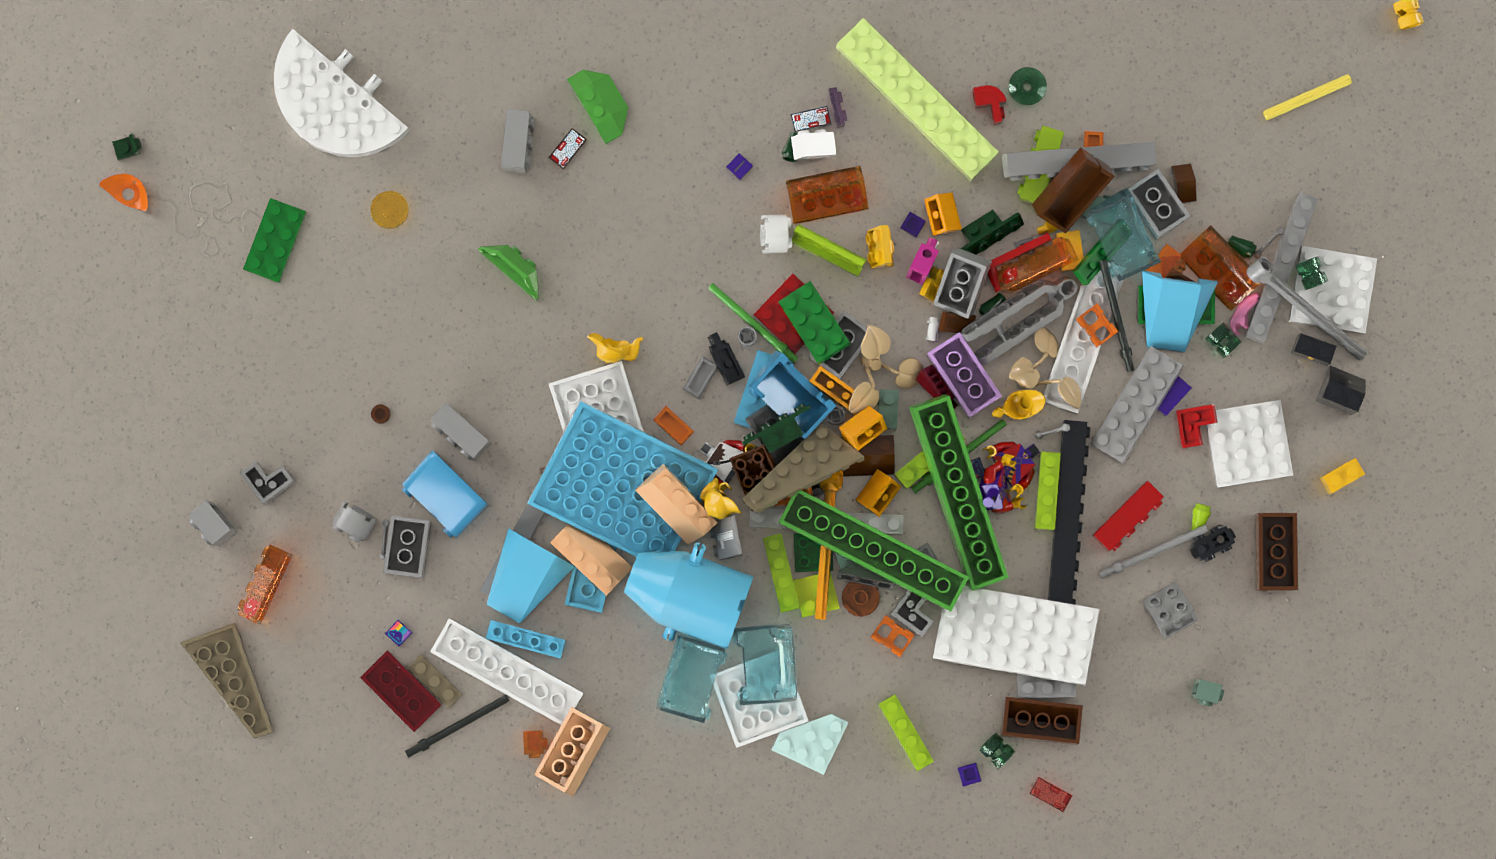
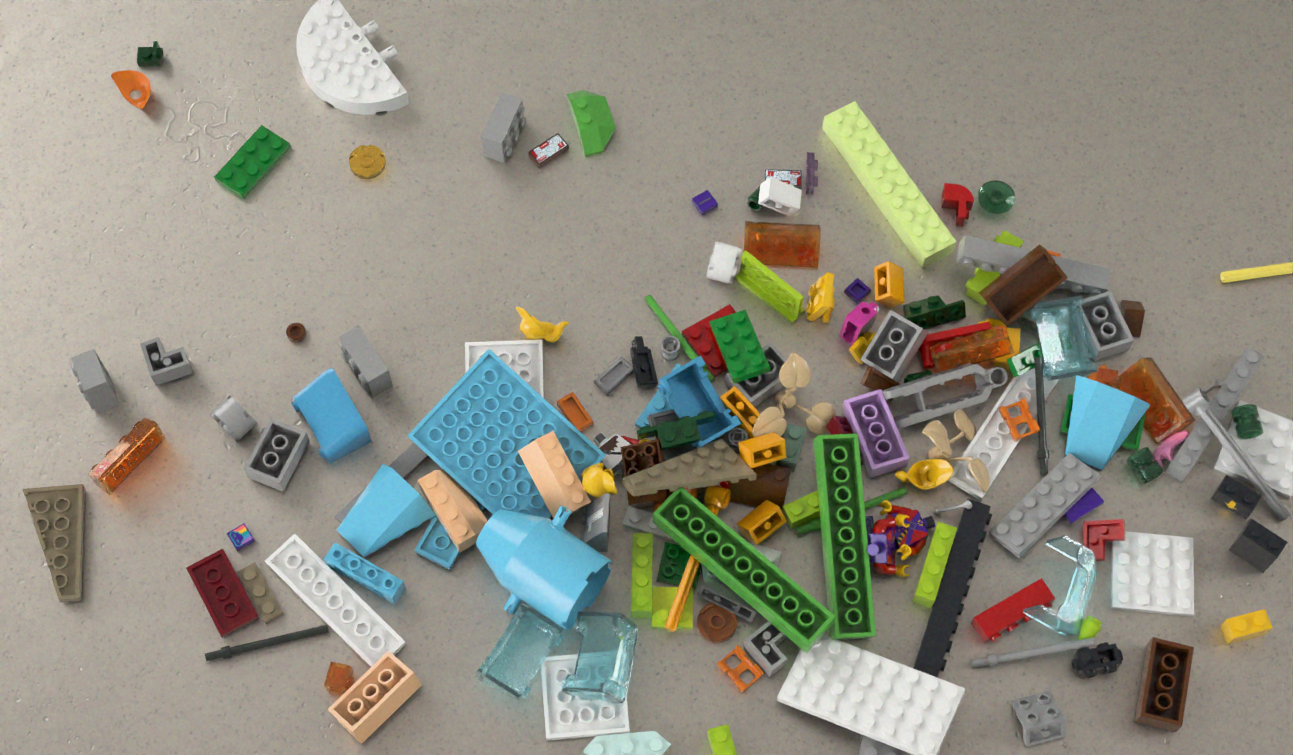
camera: 15 degrees right, 20 degrees down
bright green wedge [478,245,539,301] -> none
white pin [926,317,941,342] -> none
dark green cone [1227,235,1257,259] -> none
none -> clear light blue windscreen [1023,535,1098,636]

